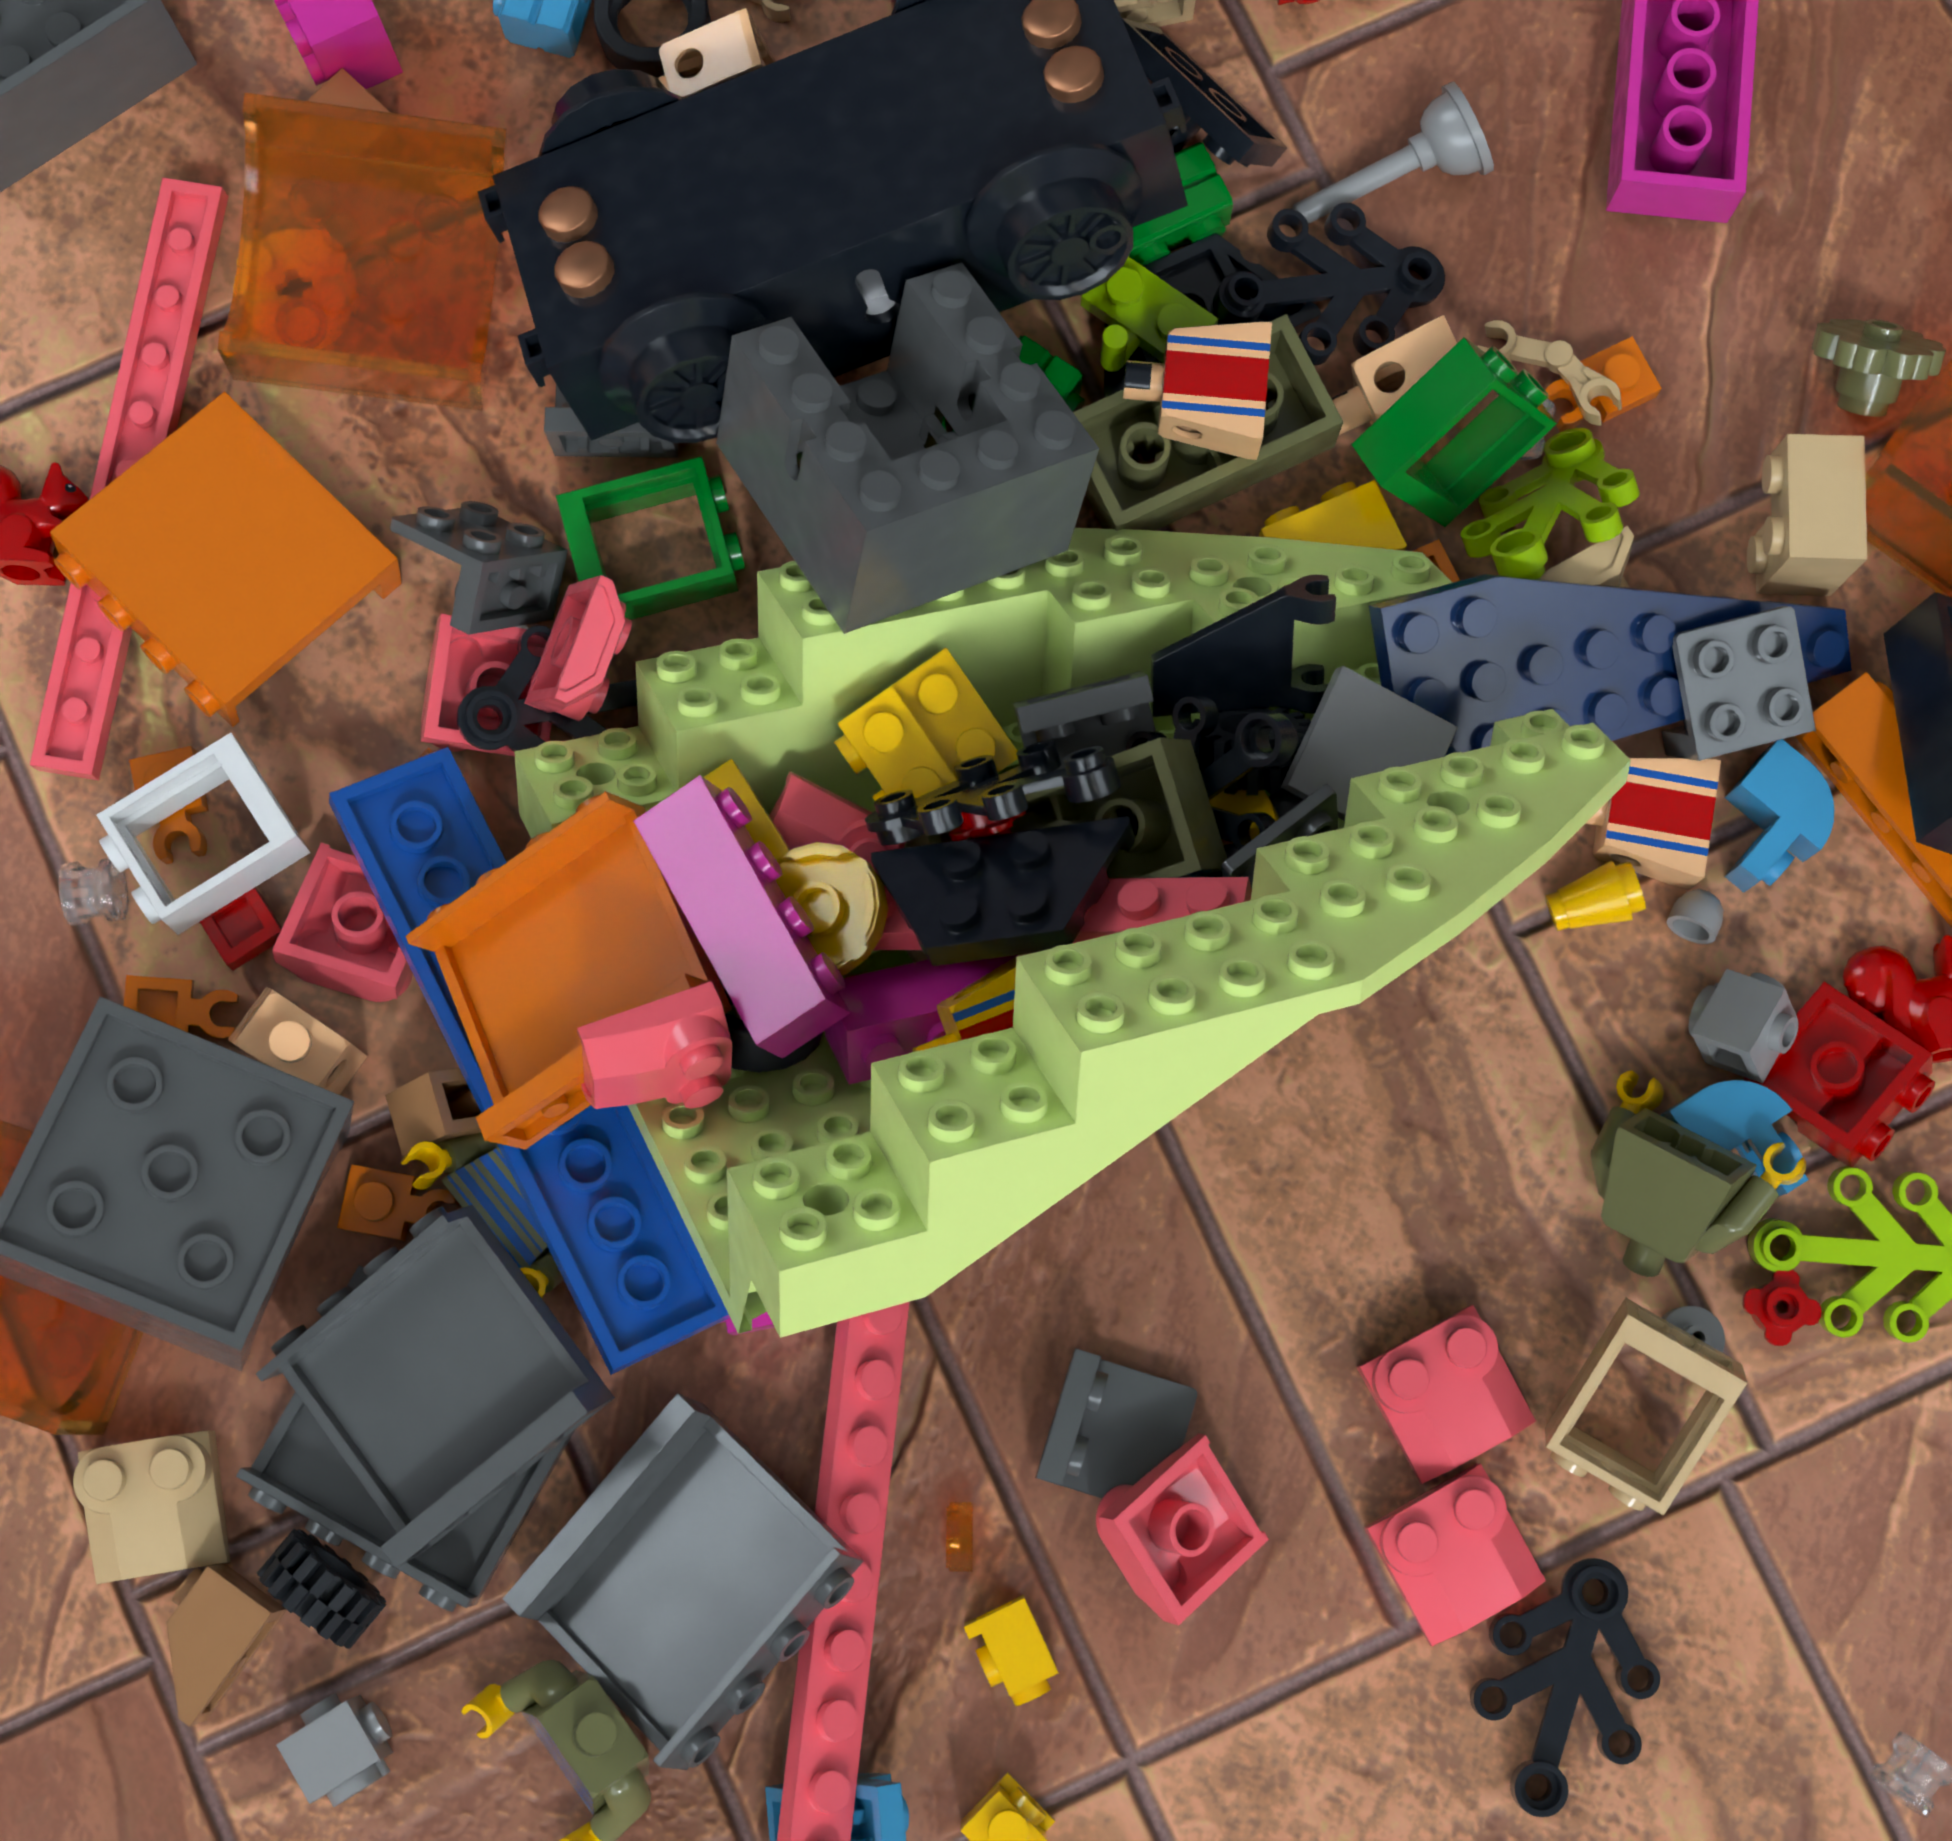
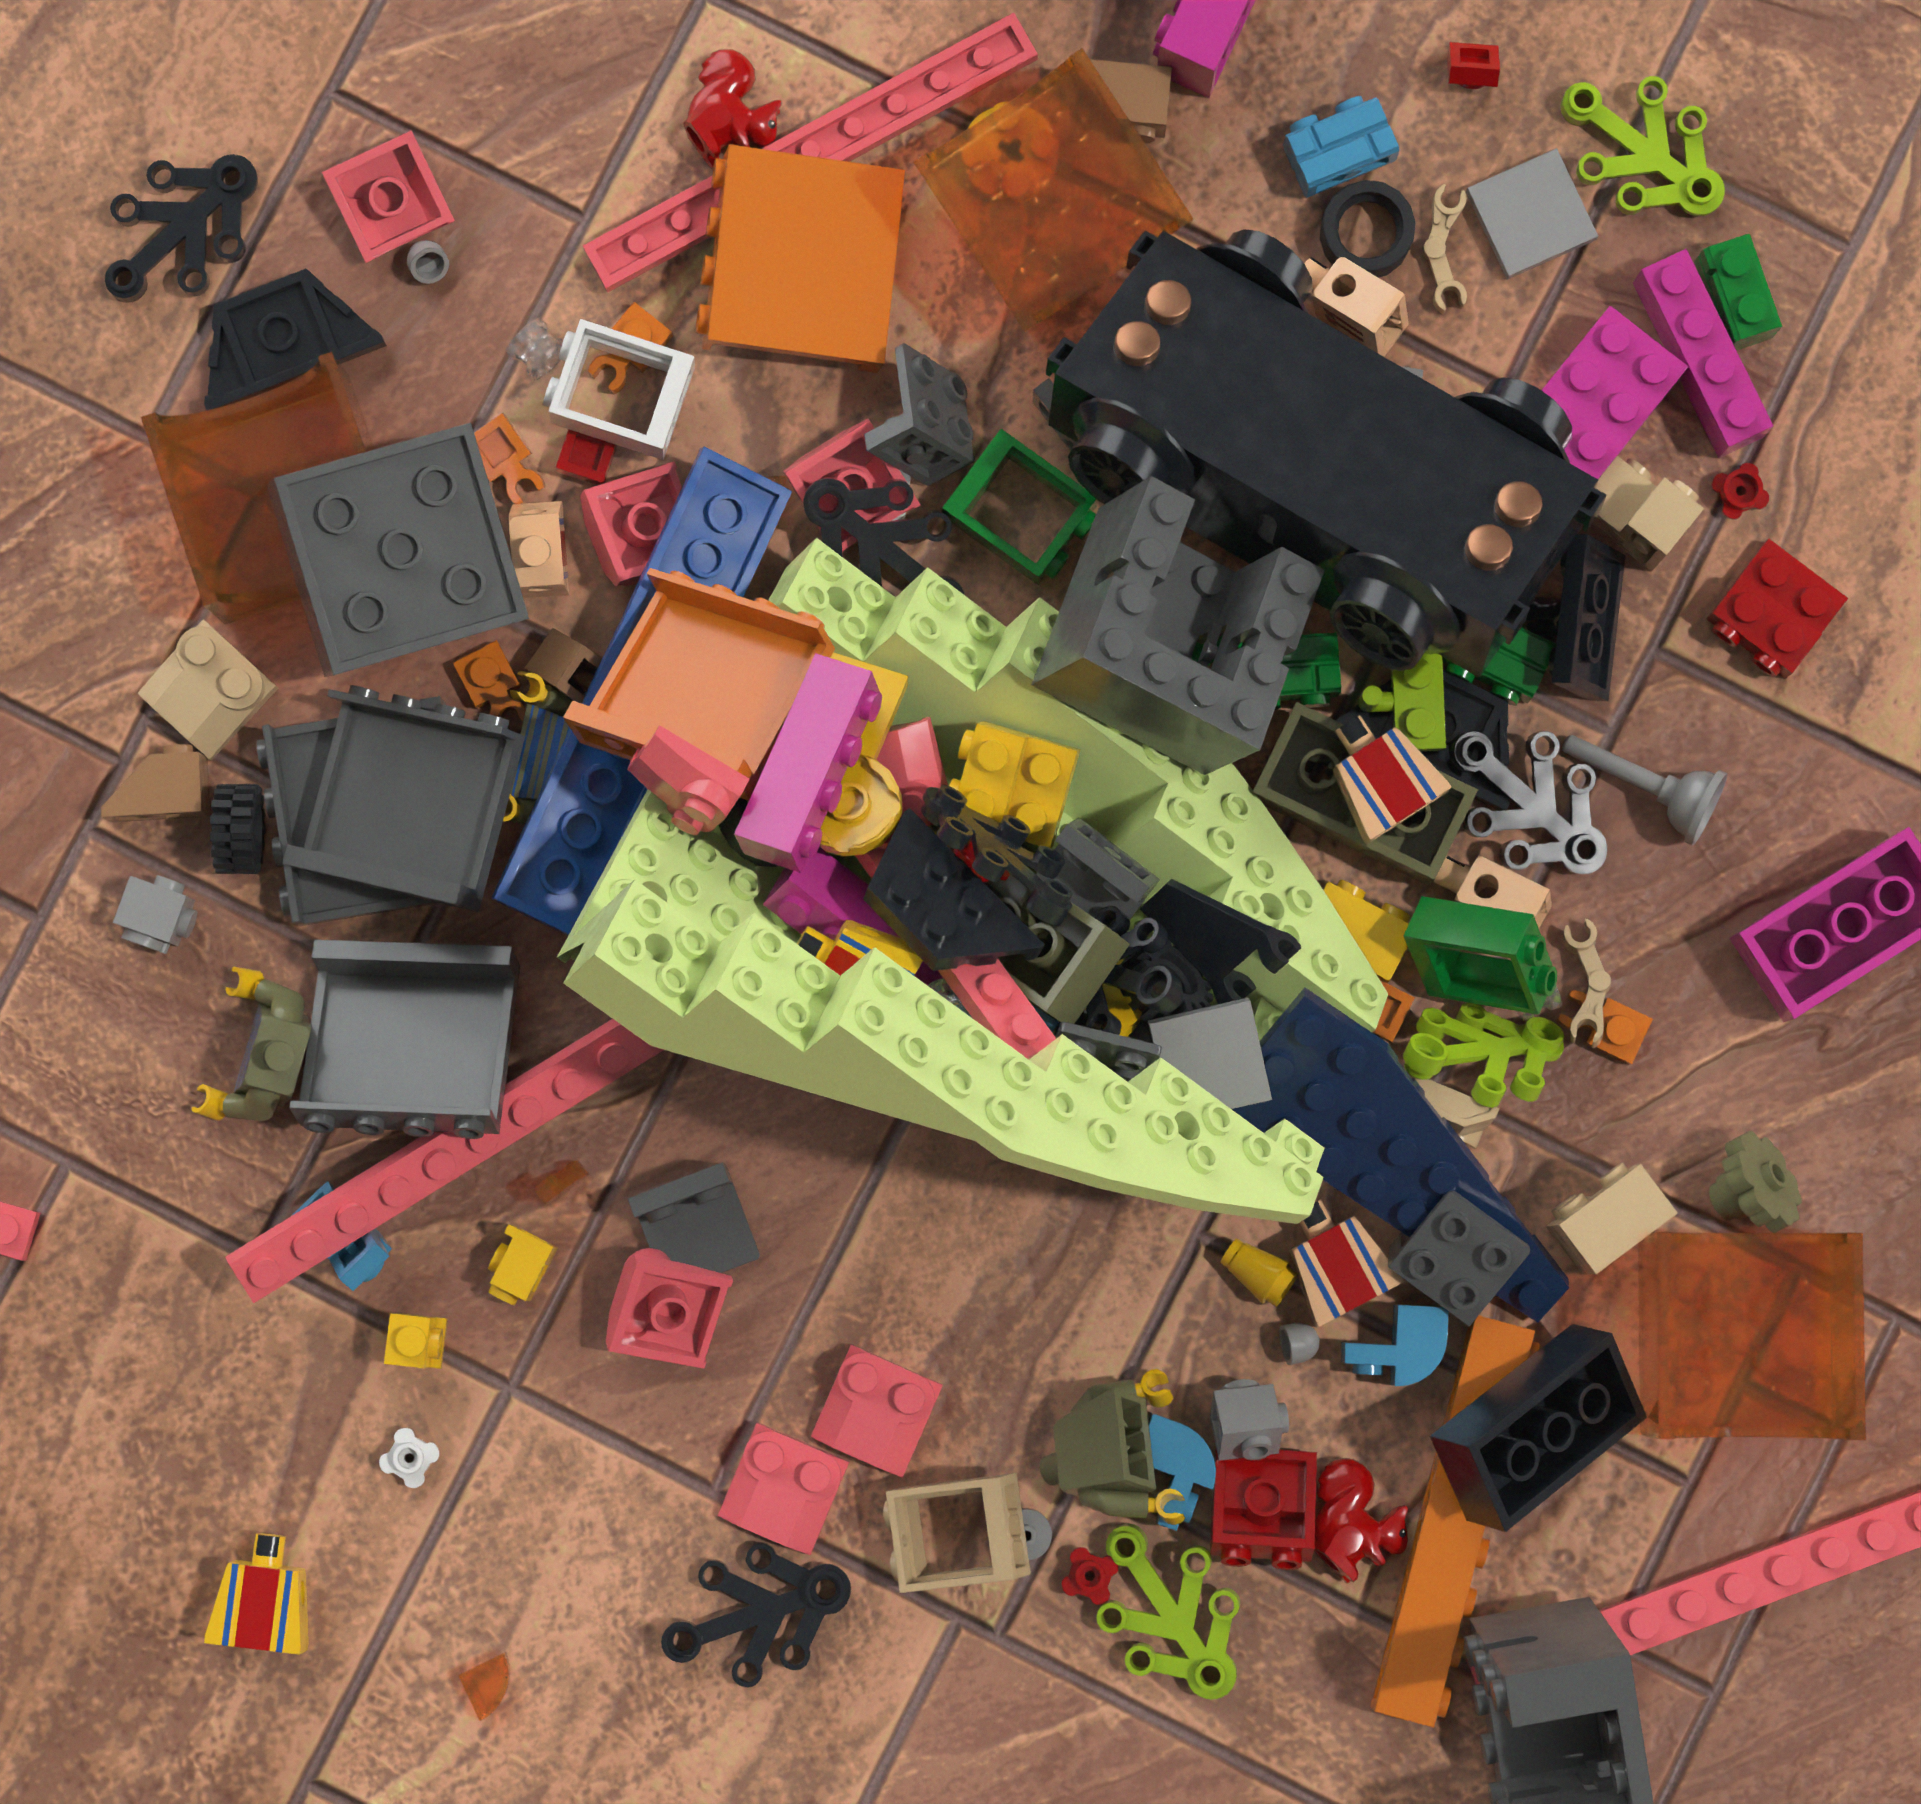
camera: 55 degrees right, 5 degrees up
coral slope [524,575,632,721] -> none

